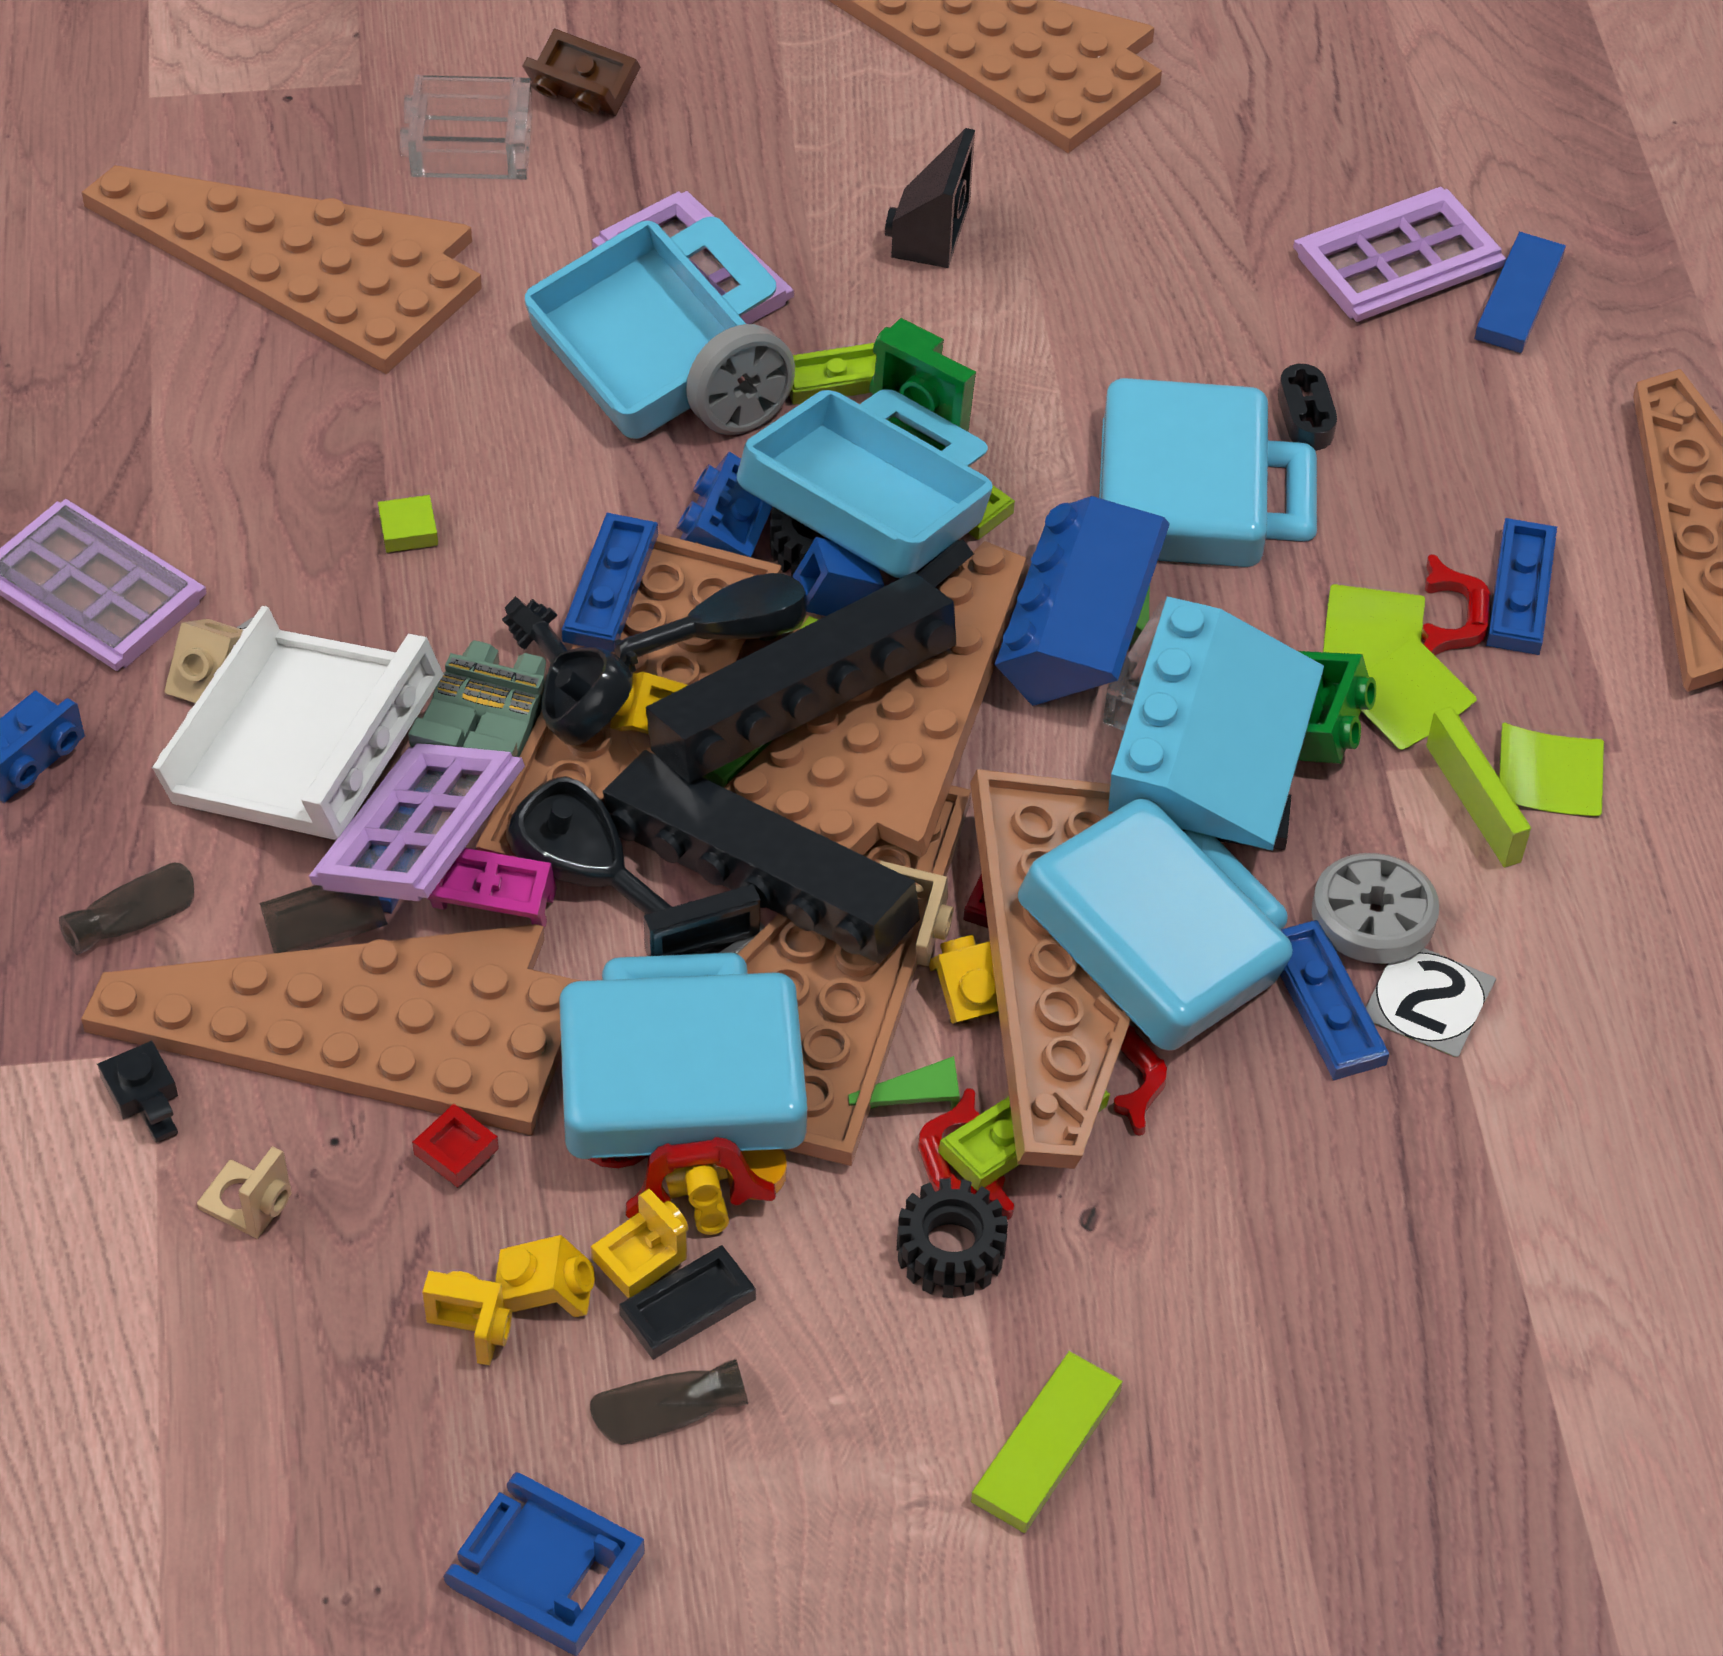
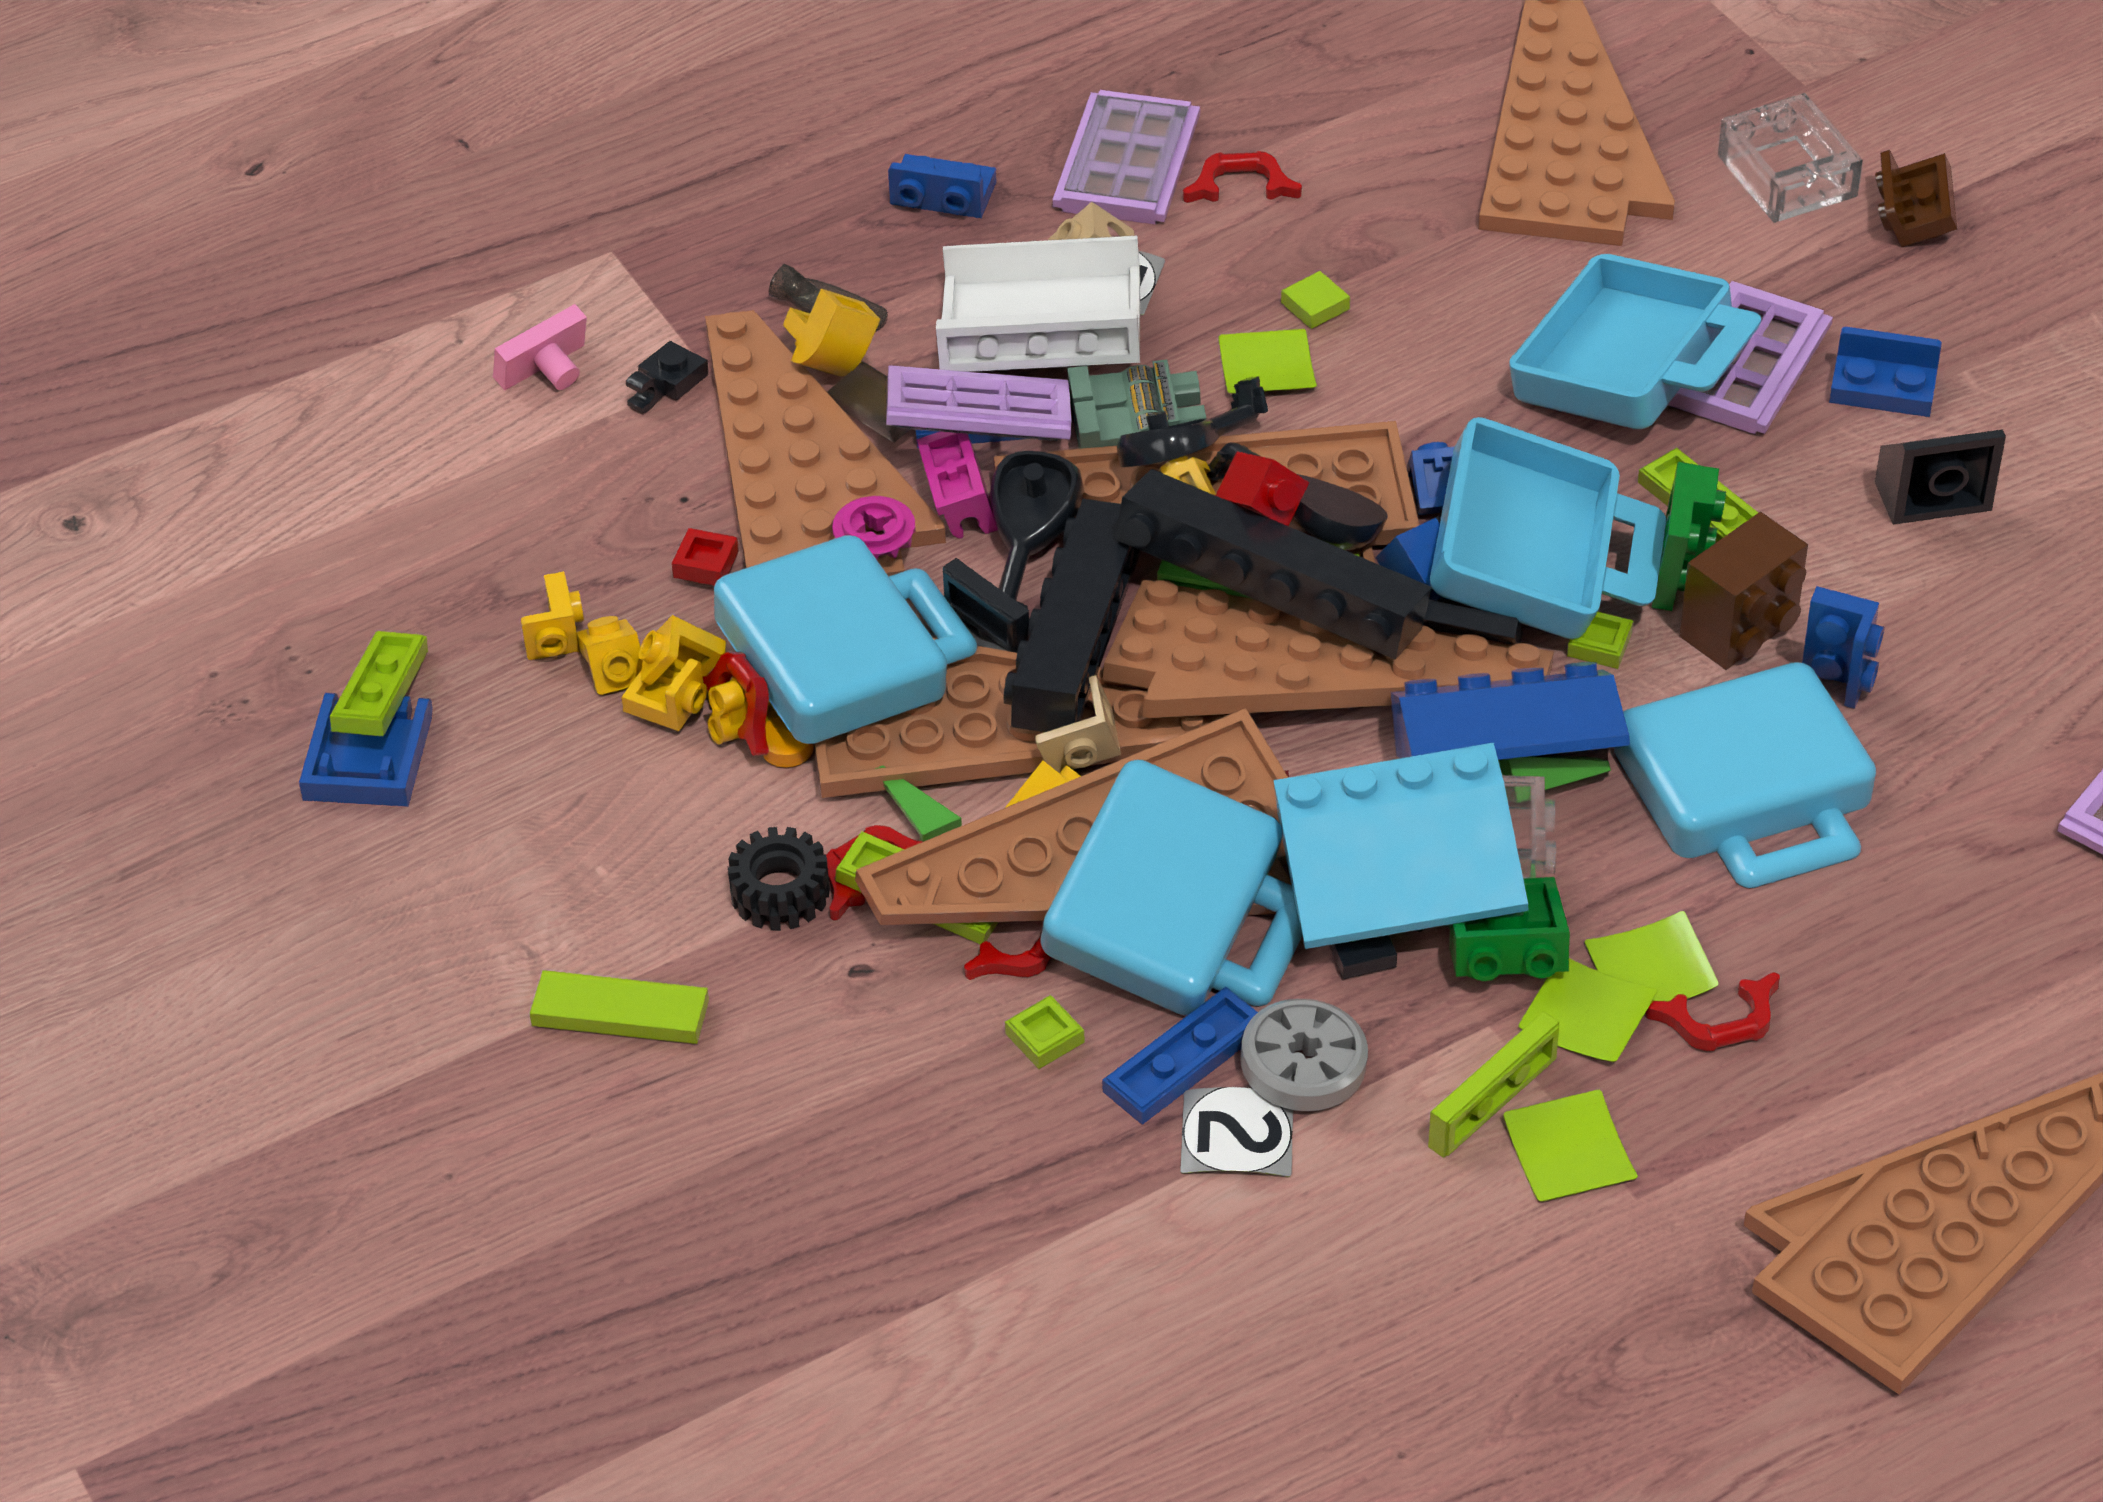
camera: 70 degrees right, 5 degrees down
tan bracket [197,1146,291,1239] -> none
blue tile [562,512,658,653] -> none
clear smoke piece [590,1359,749,1445] -> none
black tile [619,1245,756,1360] -> none
light grey wheel [686,324,795,435] -> none
black beam [1278,363,1337,451] -> none
blue tile [1486,518,1557,655] -> none
none -> lime tile [330,631,428,736]
none -> bright pink tile [493,304,587,391]
none -> yellow bracket [639,615,726,685]
none -> yellow brick [783,289,880,377]
none -> dark pink gear [832,496,916,560]
none -> lime tile [1005,995,1085,1069]
none -> red helmet [1183,151,1302,203]
none -> red brick [1215,451,1310,526]
none -> lime sticker [1219,329,1317,393]
none -> reddish brown brick [1679,511,1808,670]
none -> blue bracket [1802,586,1885,709]
none -> blue bracket [1829,327,1942,417]

